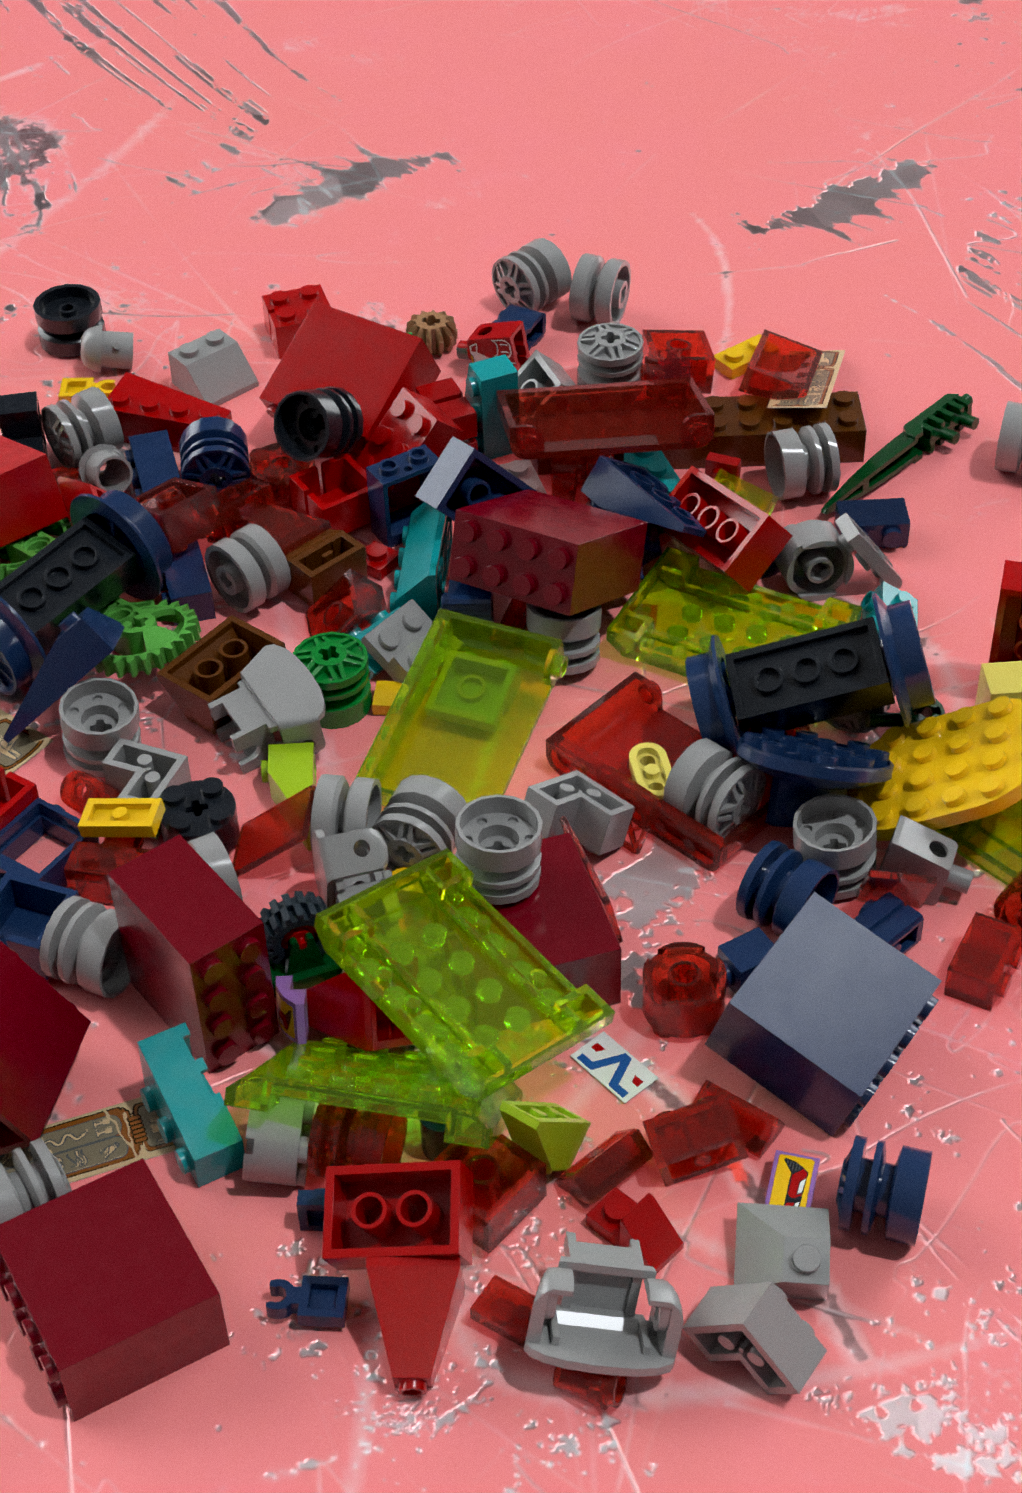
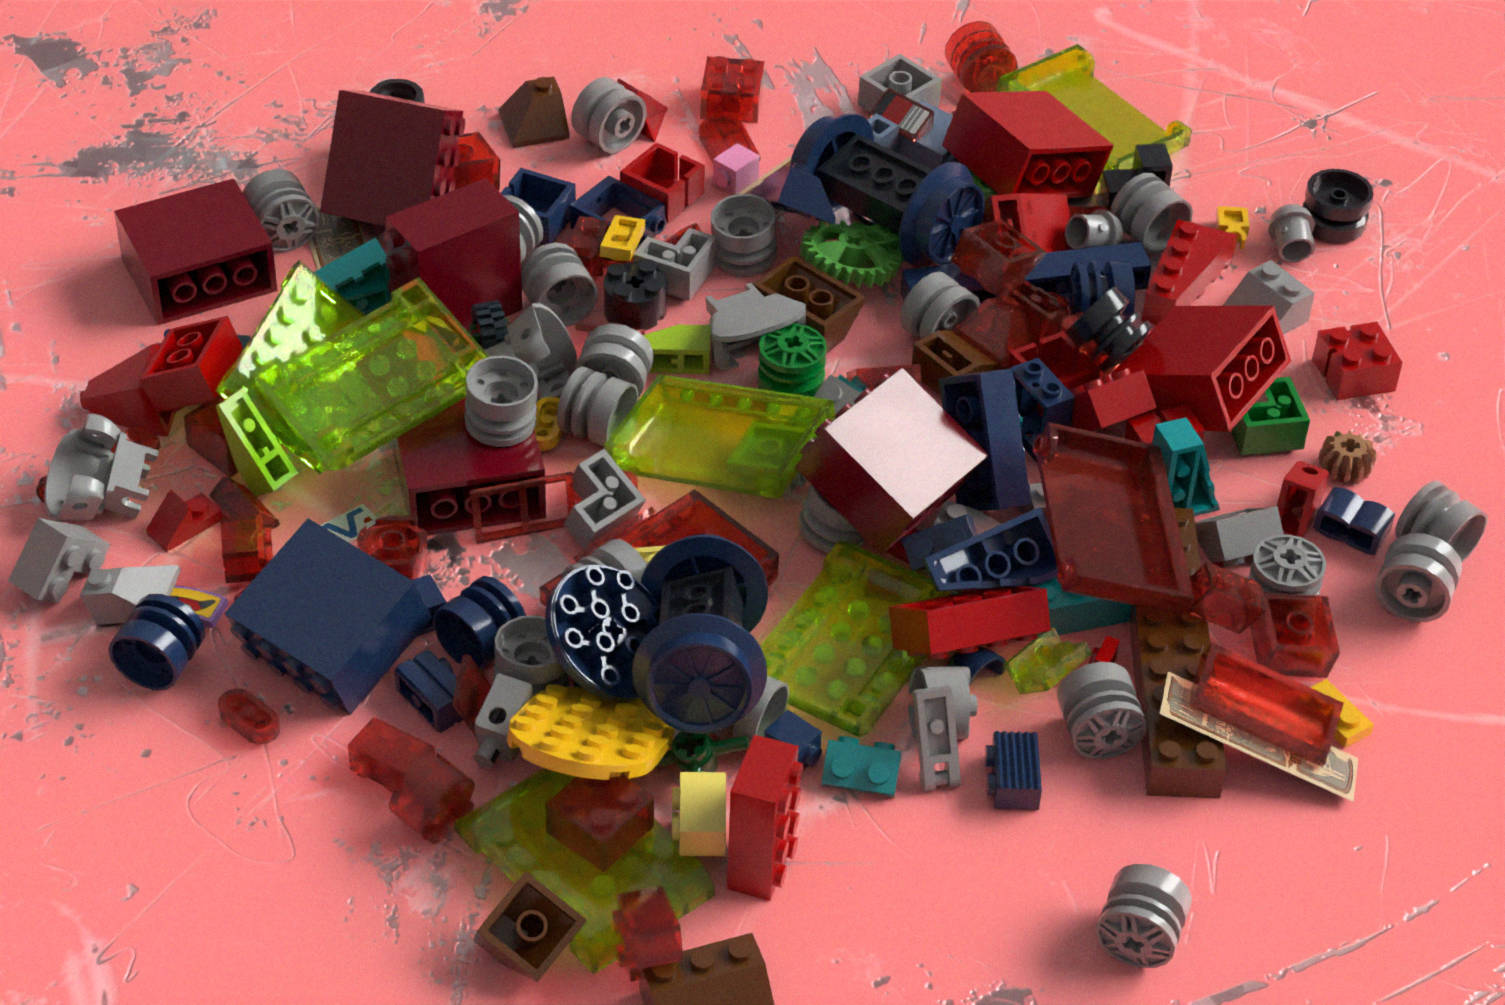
camera: 90 degrees right, 0 degrees up
dark green piece [821,393,979,515] -> none
none -> clear red plate [218,688,280,744]

